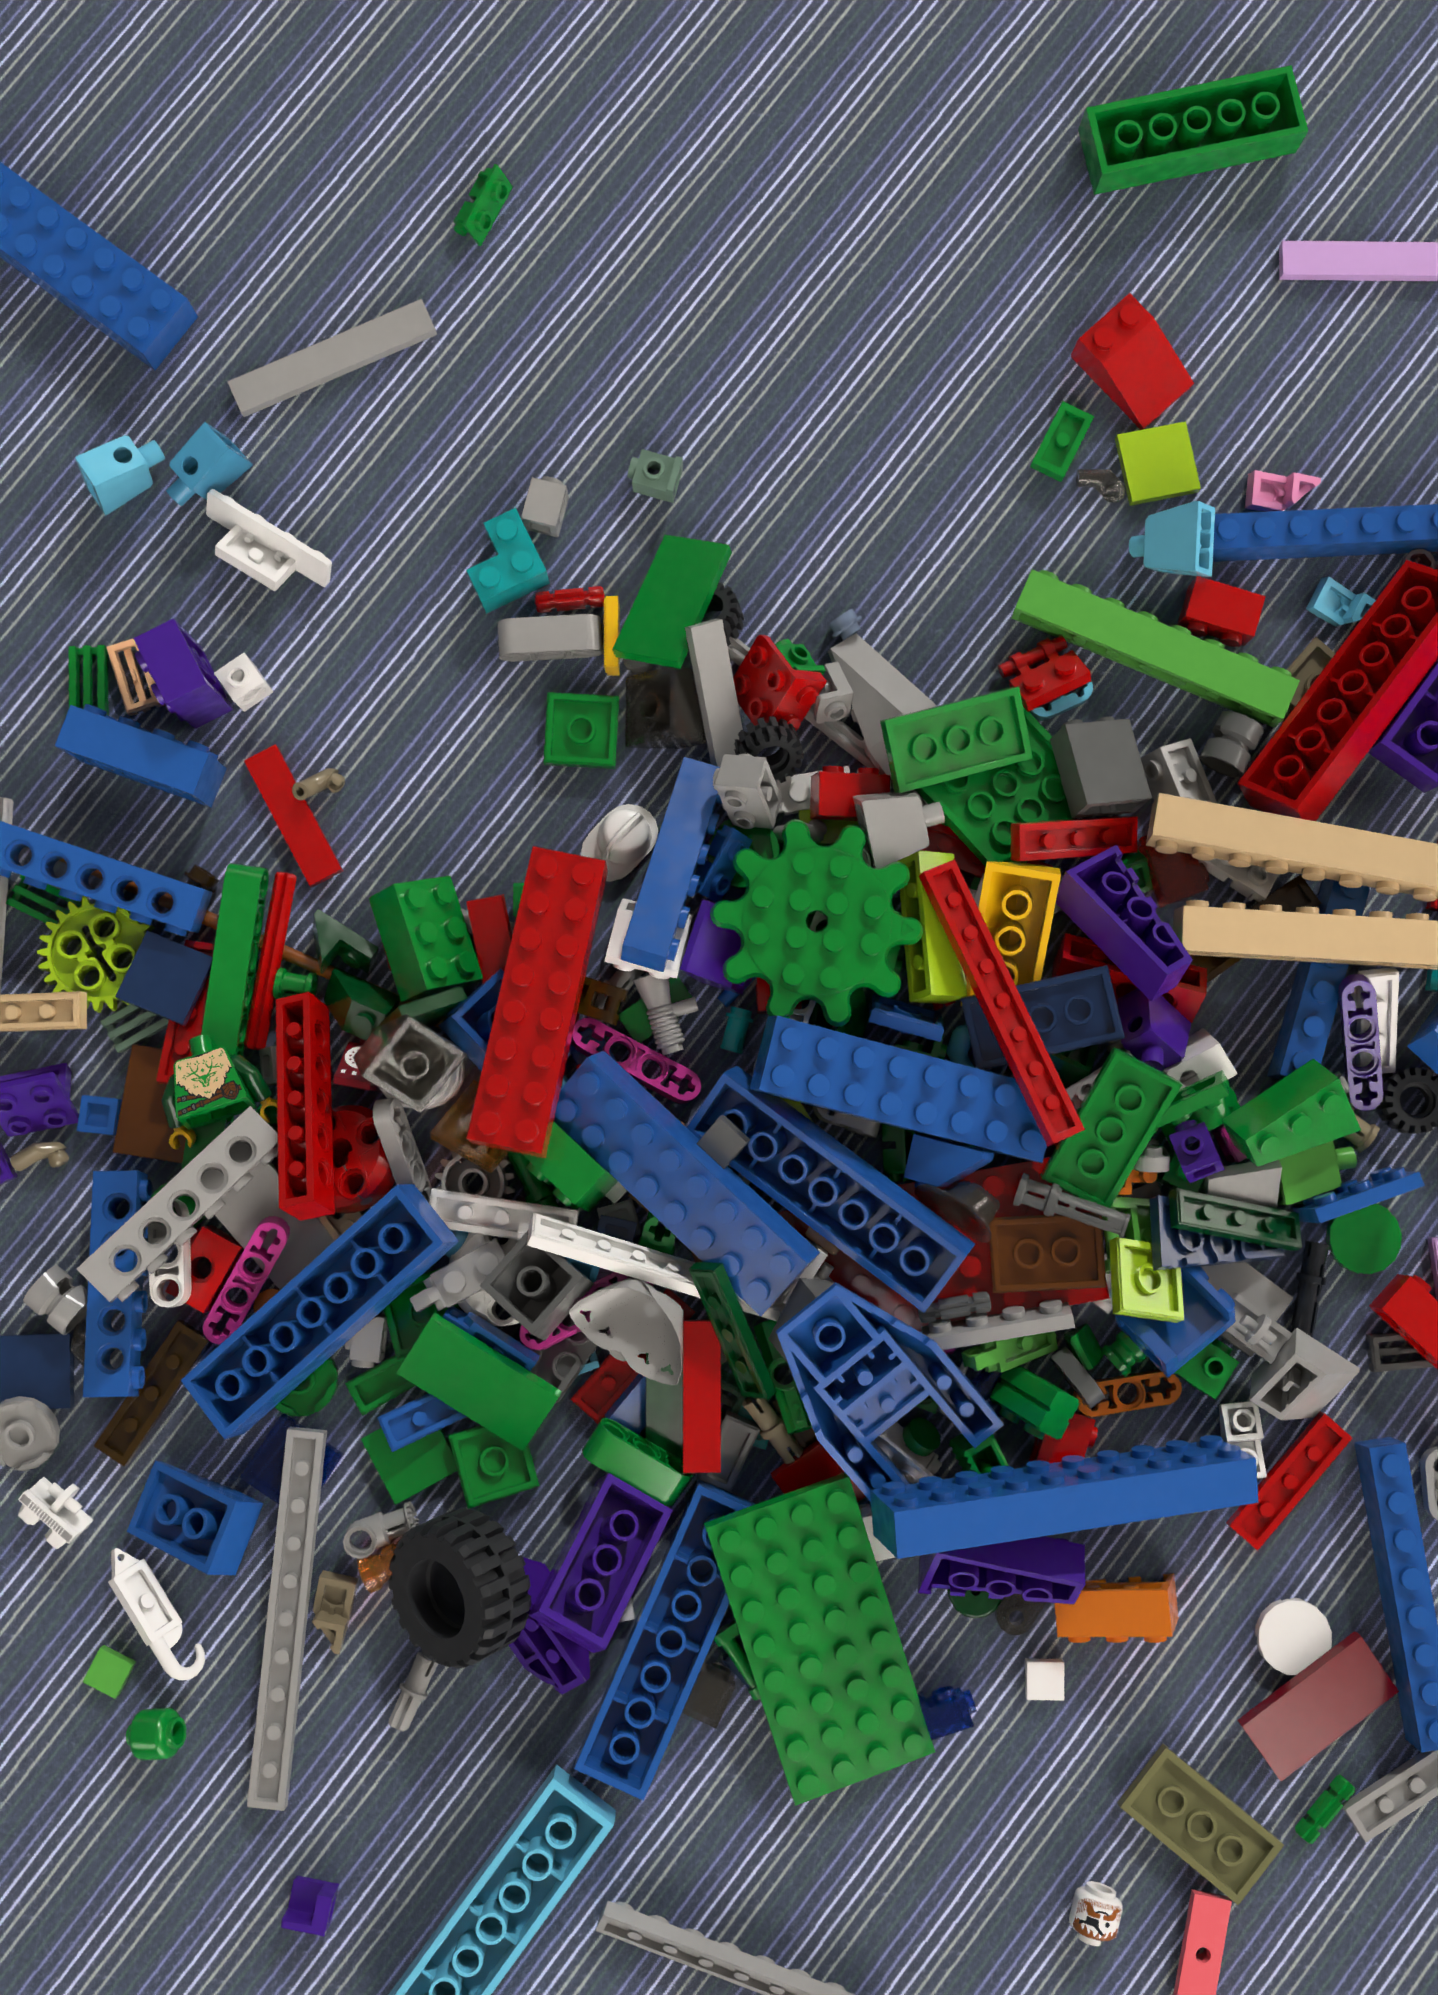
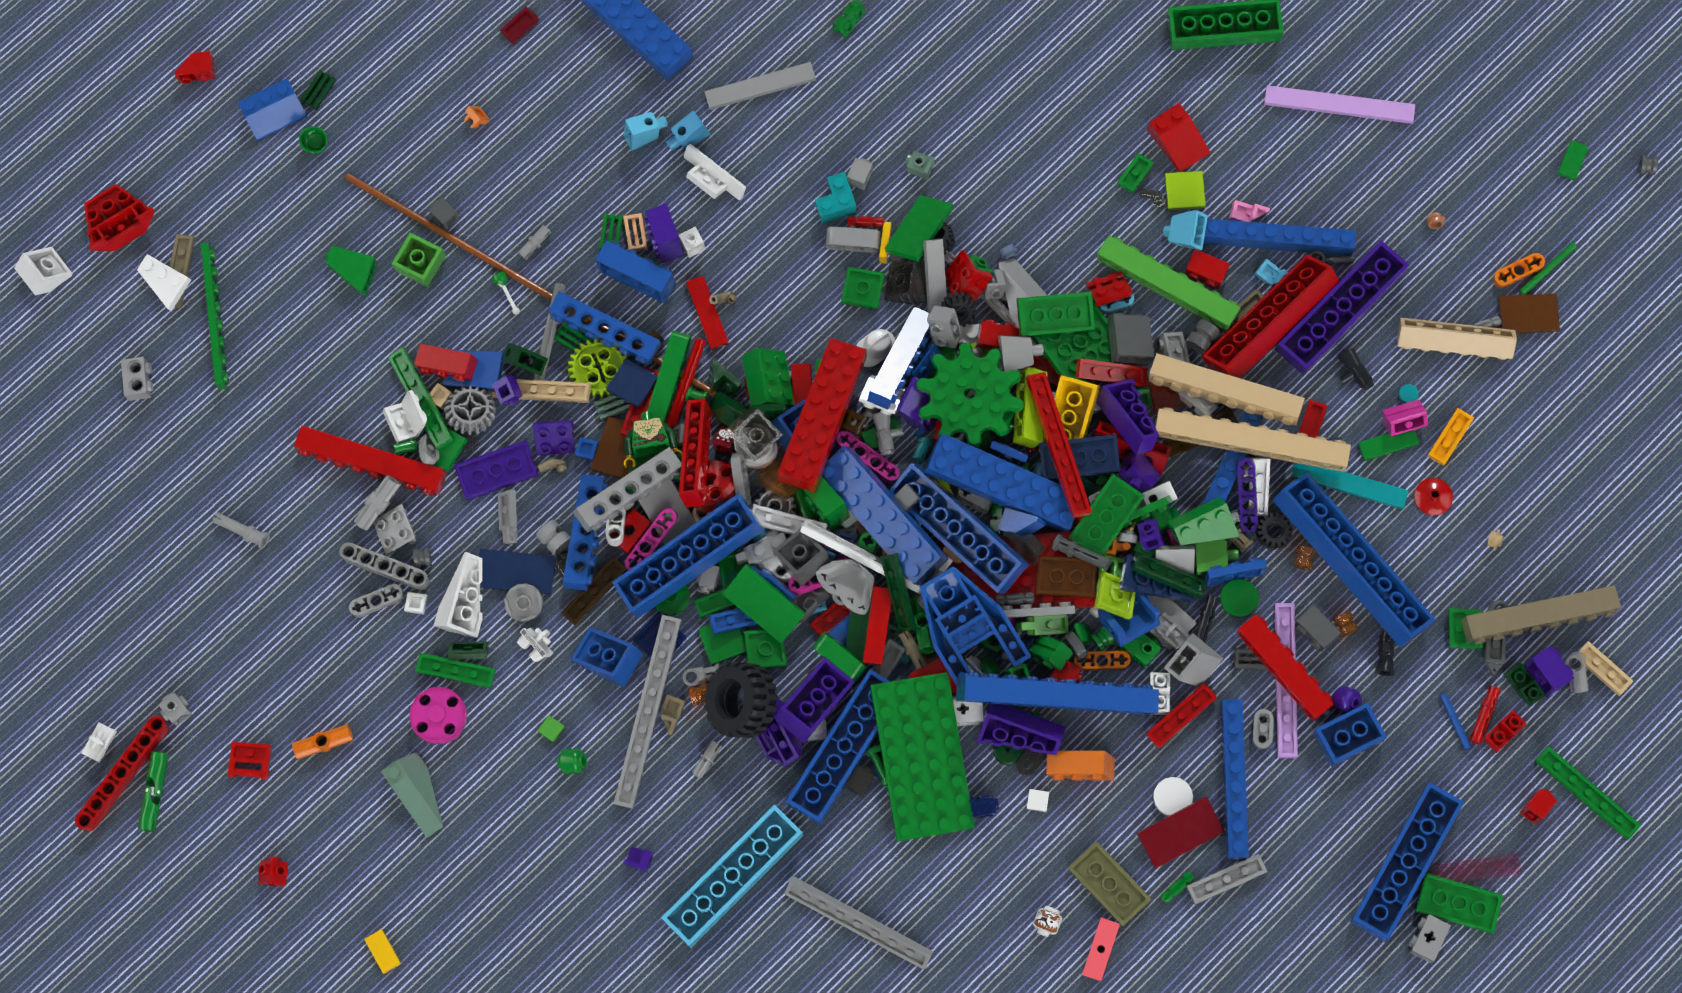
camera: 20 degrees right, 10 degrees down
white plate [108,1548,205,1680] -> none

